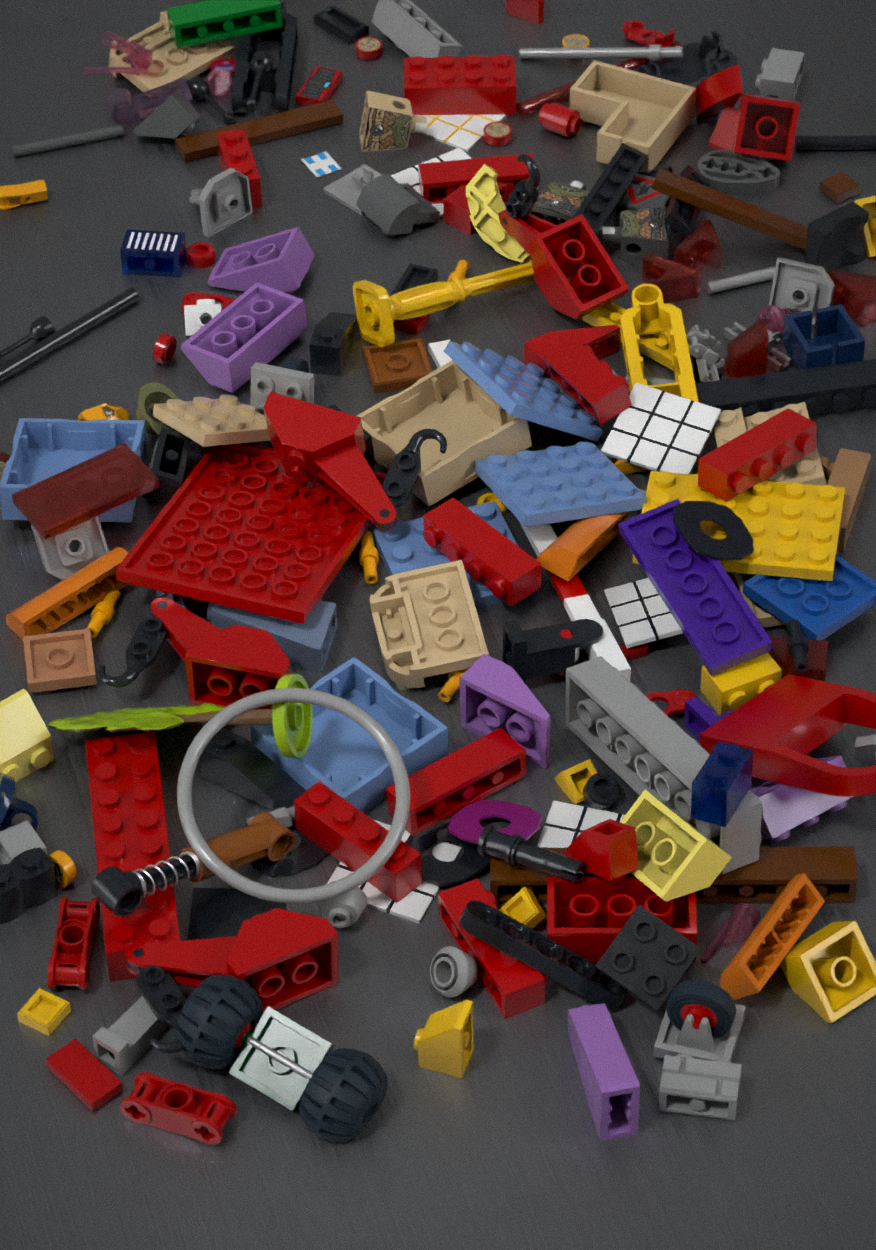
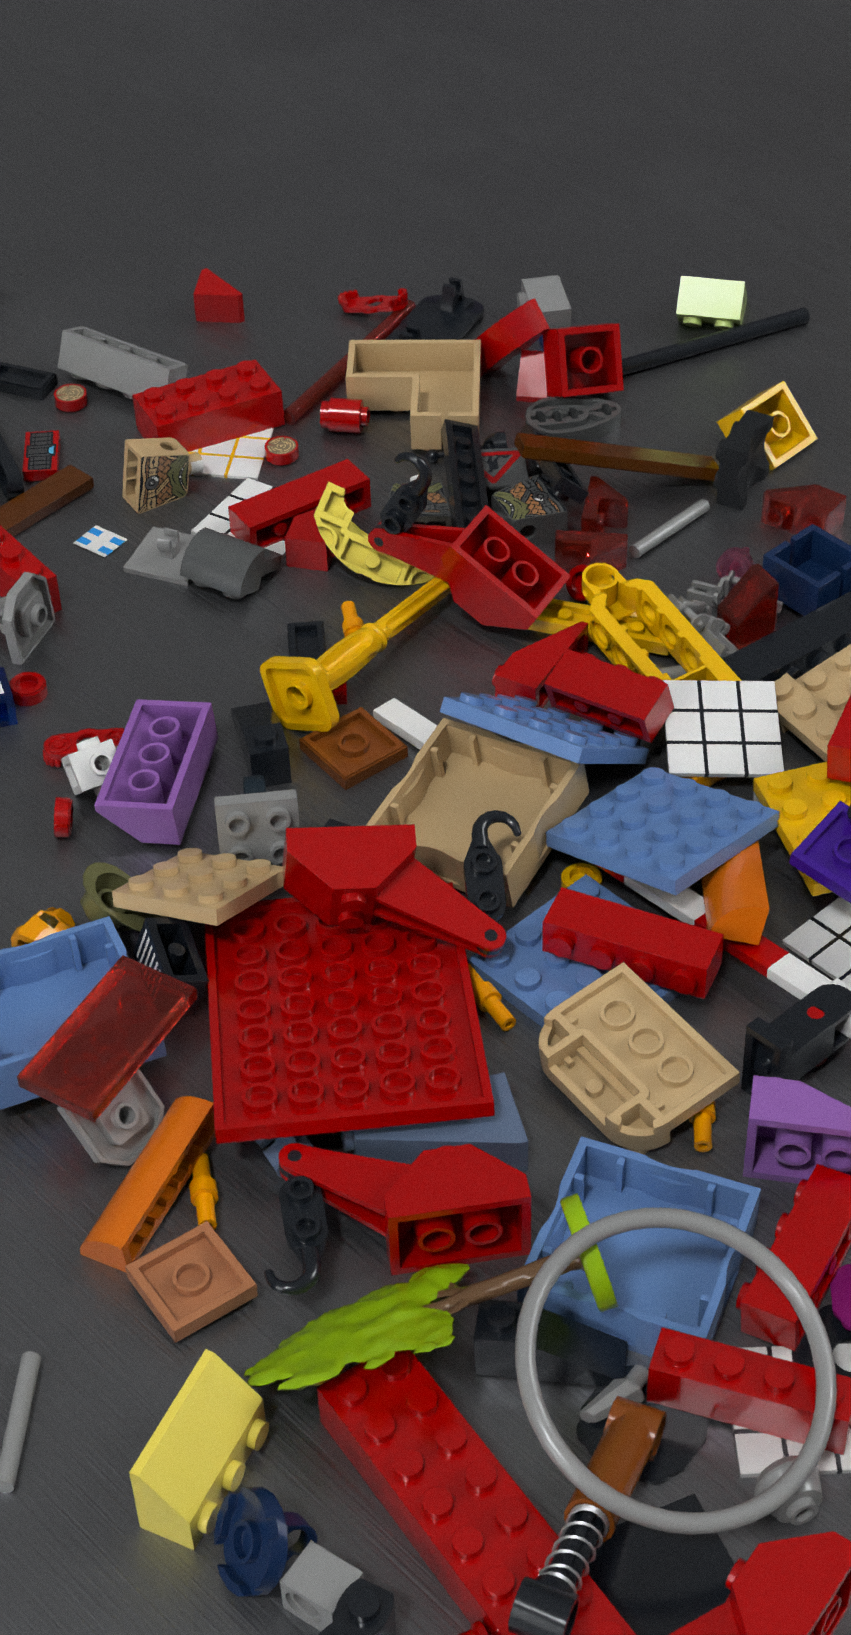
camera: 25 degrees left, 0 degrees up
light orange tile [48,850,77,888] -> none
medium lavender slope [207,227,315,294] -> none
light grey bar [519,44,684,61] -> none
tile [562,34,589,48] -> none
light grey piece [766,257,835,325] -> none
reddish brown tile [819,171,861,203] -> none

